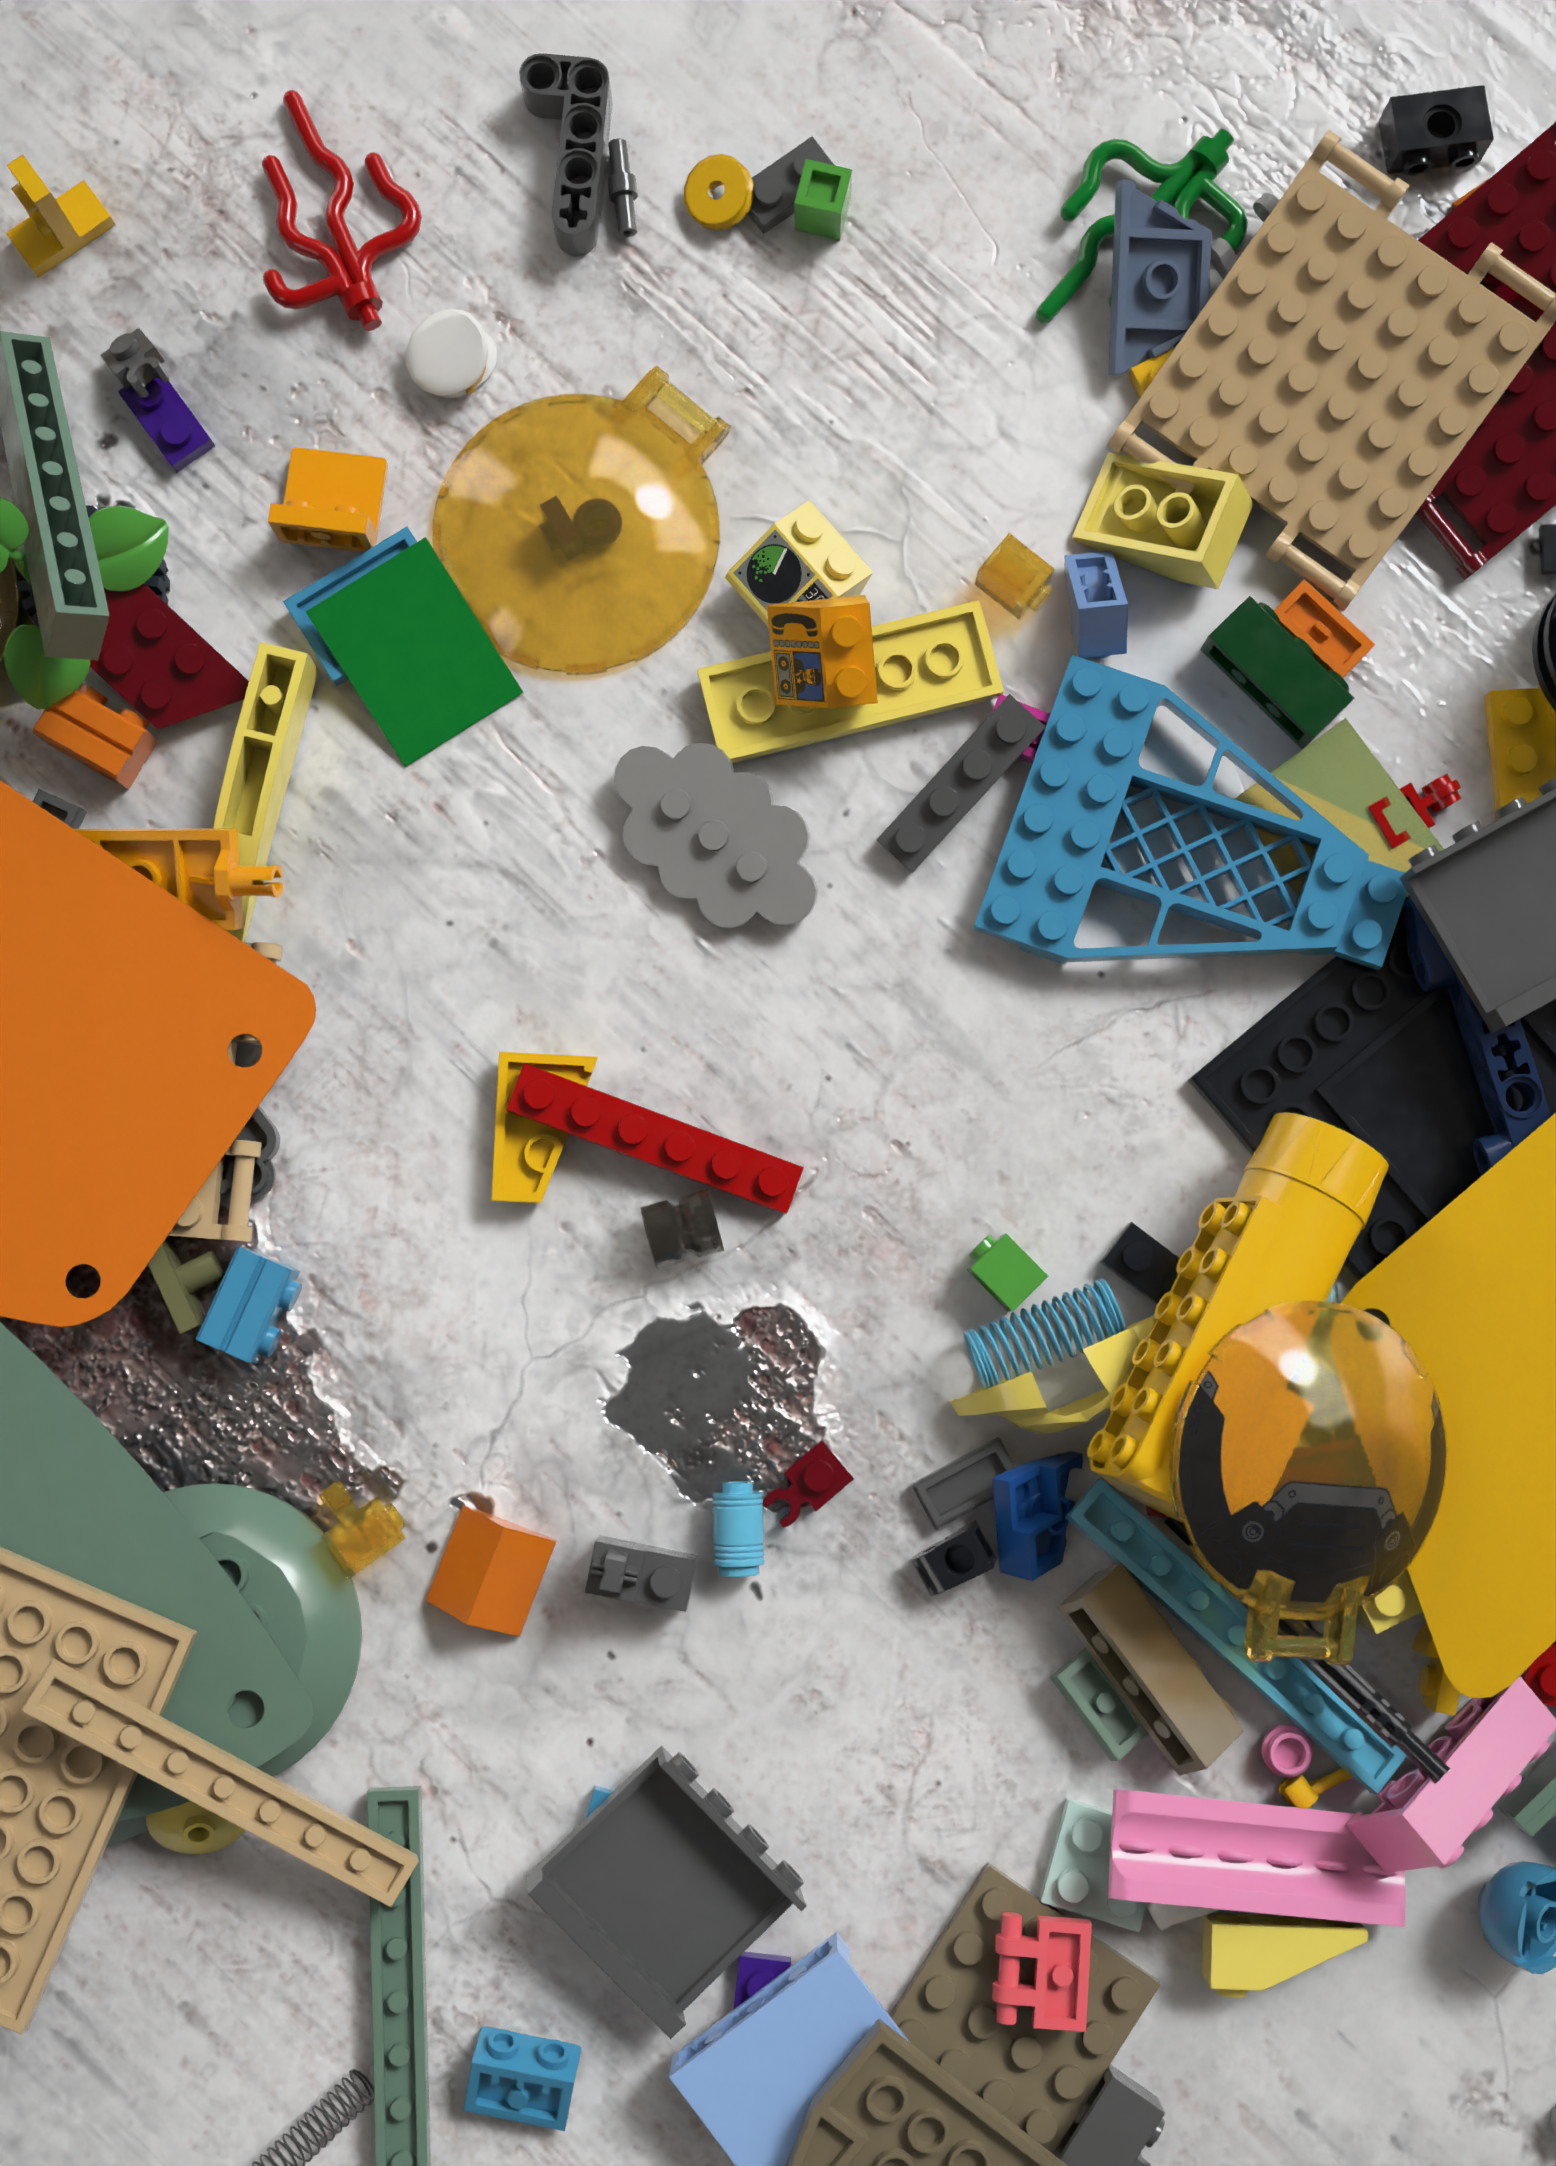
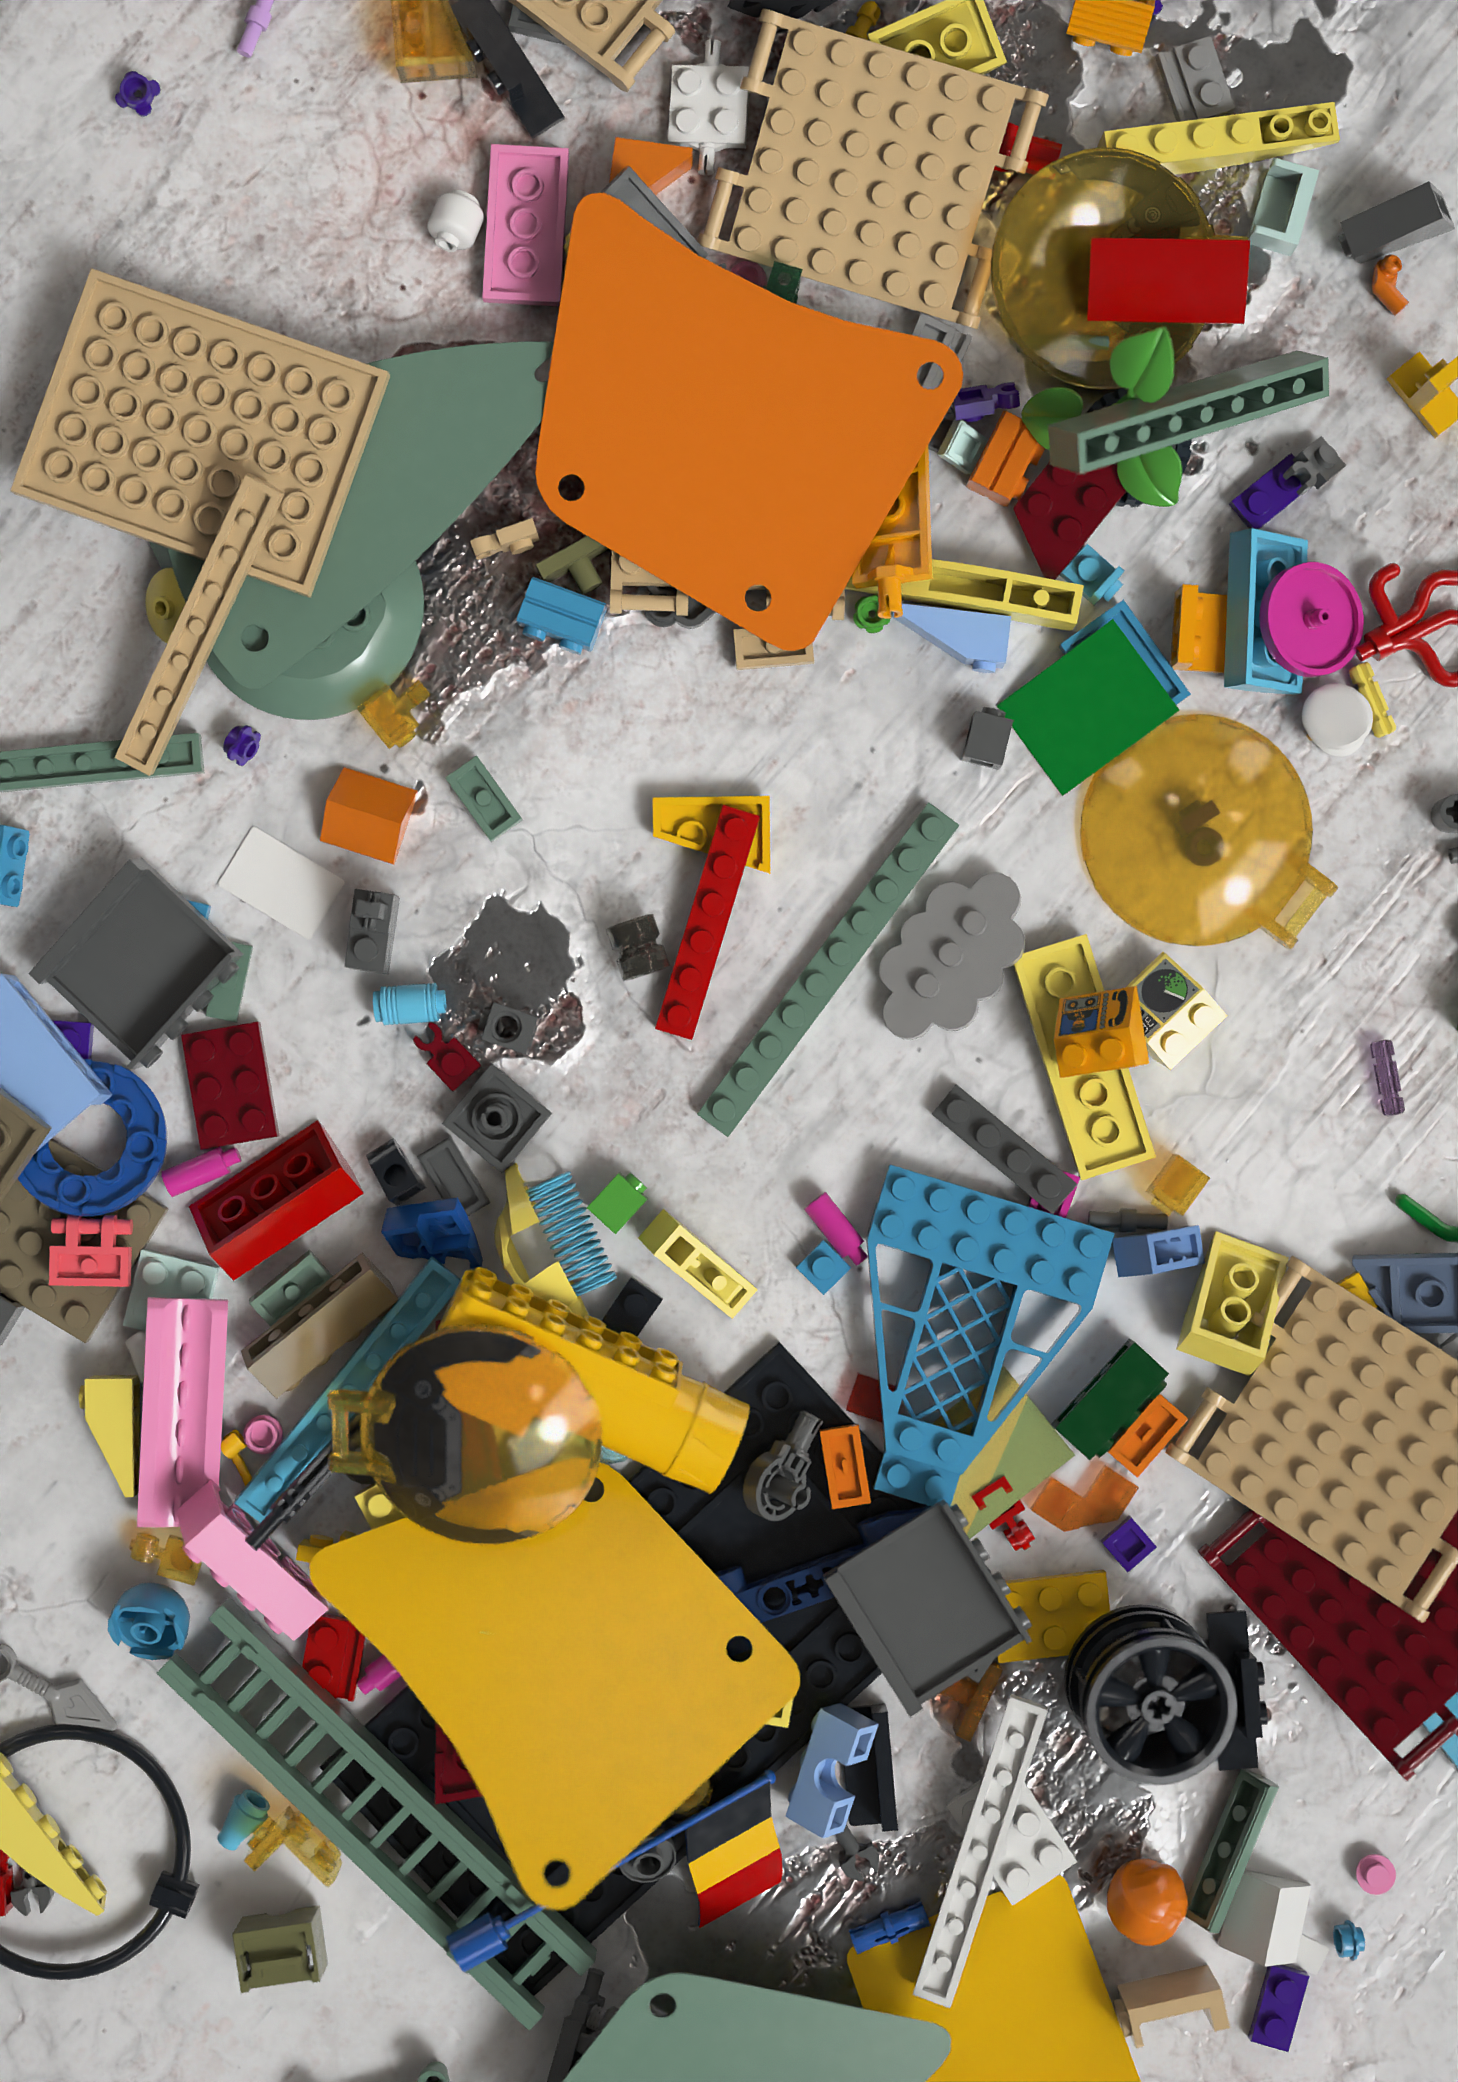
camera: 80 degrees right, 5 degrees up
none -> blue plate [18,1059,168,1216]
none -> clear yellow plate [129,1533,202,1586]
none -> dark pink cylinder [161,1147,242,1197]
none -> dark red plate [181,1022,280,1150]
none -> red slope [189,1120,364,1281]
none -> sand green piece [206,942,253,1022]
none -> white sticker [218,826,345,940]
none -> dark purple plate [223,725,261,766]
none -> dark grey plate [442,1064,553,1173]
none -> sand green plate [445,755,523,842]
none -> tan plate [470,518,540,560]
none -> dark grey brick [478,1002,541,1055]
none -> light yellow slope [638,1208,758,1319]
none -> sand green plate [697,802,960,1137]
none -> tan plate [733,629,814,670]
none -> dark grey pin [743,1410,823,1521]
none -> dark azure plate [796,1240,851,1295]
none -> dark pink cylinder [804,1192,868,1266]
none -> orange plate [819,1424,871,1509]
none -> clear red plate [845,1372,895,1423]
none -> bright green plate [853,595,891,633]
none -> light blue slope [891,603,1011,673]
none -> light aqua tile [937,420,989,474]
none -> dark purple plate [950,382,1020,422]
none -> dark grey brick [961,707,1013,770]
none -> clear orange tile [1030,1465,1139,1532]
none -> medium azure bracket [1060,544,1125,606]
none -> dark grey bar [1088,1208,1168,1232]
none -> dark purple plate [1100,1515,1157,1573]
none -> medium azure slope [1224,528,1308,695]
none -> dark pink piece [1259,562,1364,677]
none -> light yellow axle [1349,662,1396,738]
none -> clear purple axle [1370,1039,1405,1116]

